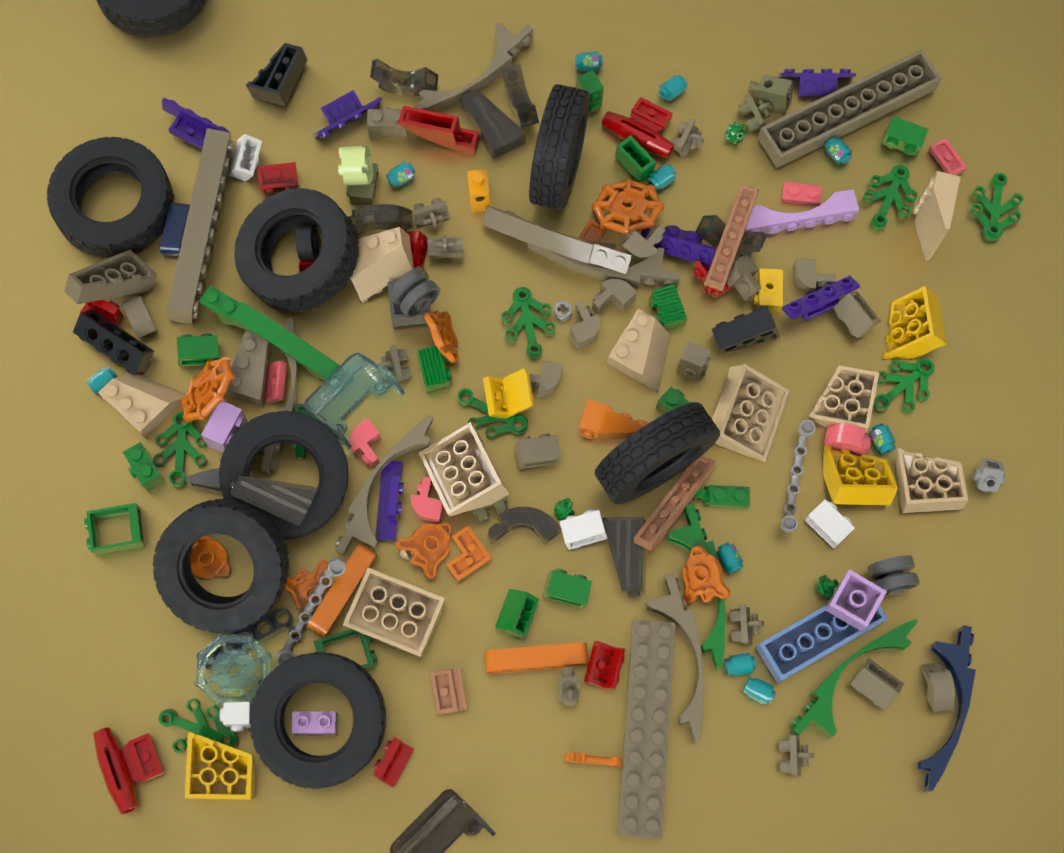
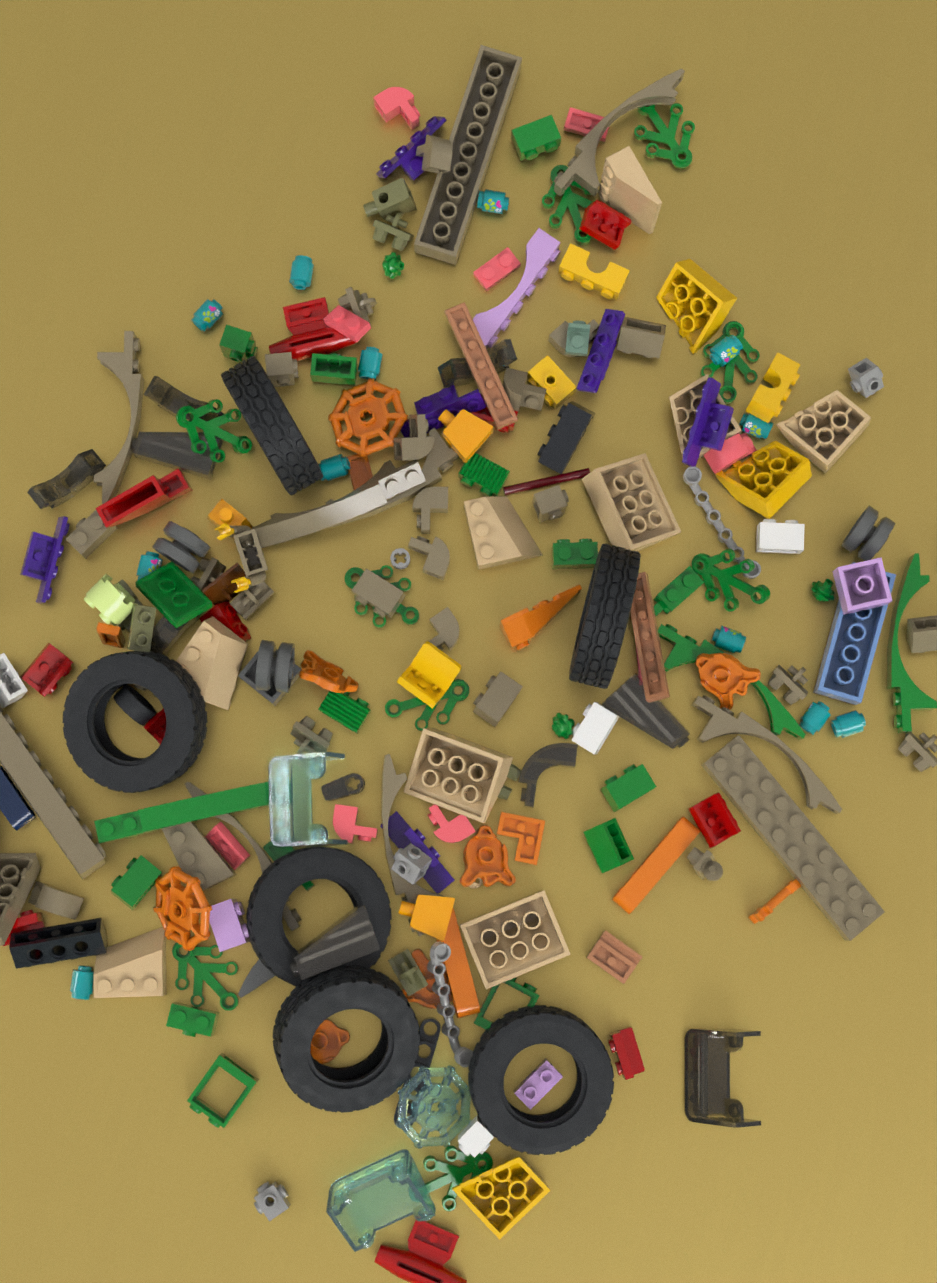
camera: 45 degrees left, 10 degrees up
none -> orange tile [96,622,126,648]
none -> olive bracket [127,605,156,652]
none -> green tile [135,561,212,628]
none -> dark grey wheel [152,521,211,574]
none -> green plant [176,399,252,463]
none -> reddish brown piece [202,563,246,606]
none -> dark tan torso [214,523,268,593]
none -> light grey brick [254,1181,291,1221]
none -> dark tan brick [265,352,299,387]
none -> teal brick [318,454,351,481]
none -> clear smoke piece [321,773,365,801]
none -> coral plate [324,305,371,342]
none -> clear light blue windscreen [326,1149,436,1252]
none -> dark tan brick [352,569,405,618]
none -> coral brick [373,87,420,130]
none -> olive hips [388,949,429,996]
none -> light grey brick [391,843,432,885]
none -> light orange torso [398,895,455,942]
none -> dark tan brick [416,135,452,174]
none -> light orange torso [438,409,493,463]
none -> dark red bar [503,468,590,496]
none -> dark tan slope [554,69,685,196]
none -> yellow arch [558,243,630,300]
none -> sand green bracket [565,320,591,356]
none -> red bracket [579,200,632,250]
none -> dark purple bracket [682,377,734,467]
none -> green plant [692,548,770,612]
none -> teal brick [709,335,743,366]
none -> yellow arch [745,352,801,423]

